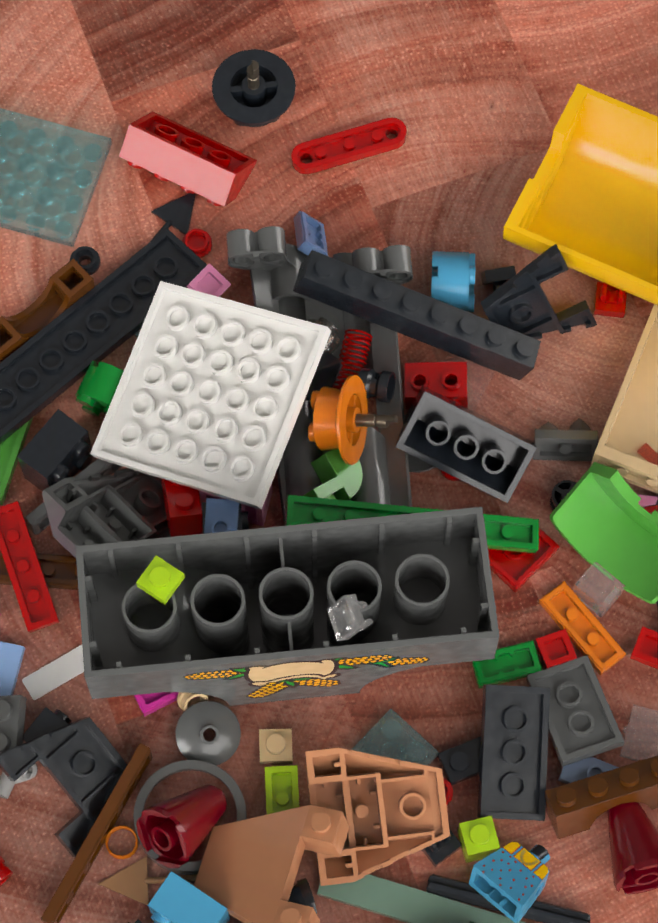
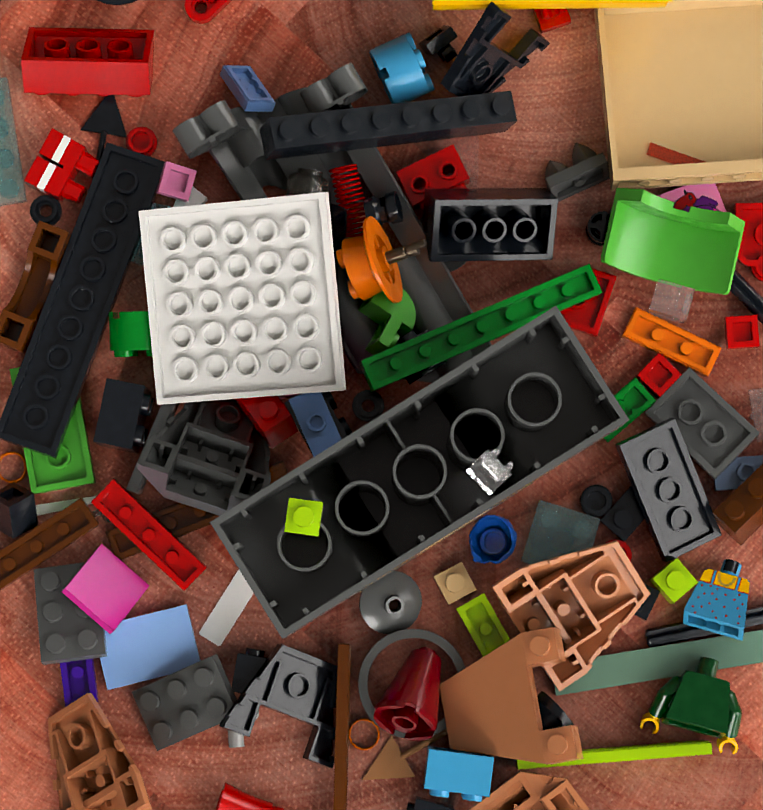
camera: 25 degrees left, 15 degrees up
none -> red hips [24,128,99,204]
none -> blue hair [469,515,517,564]
none -> black tile [580,485,612,517]

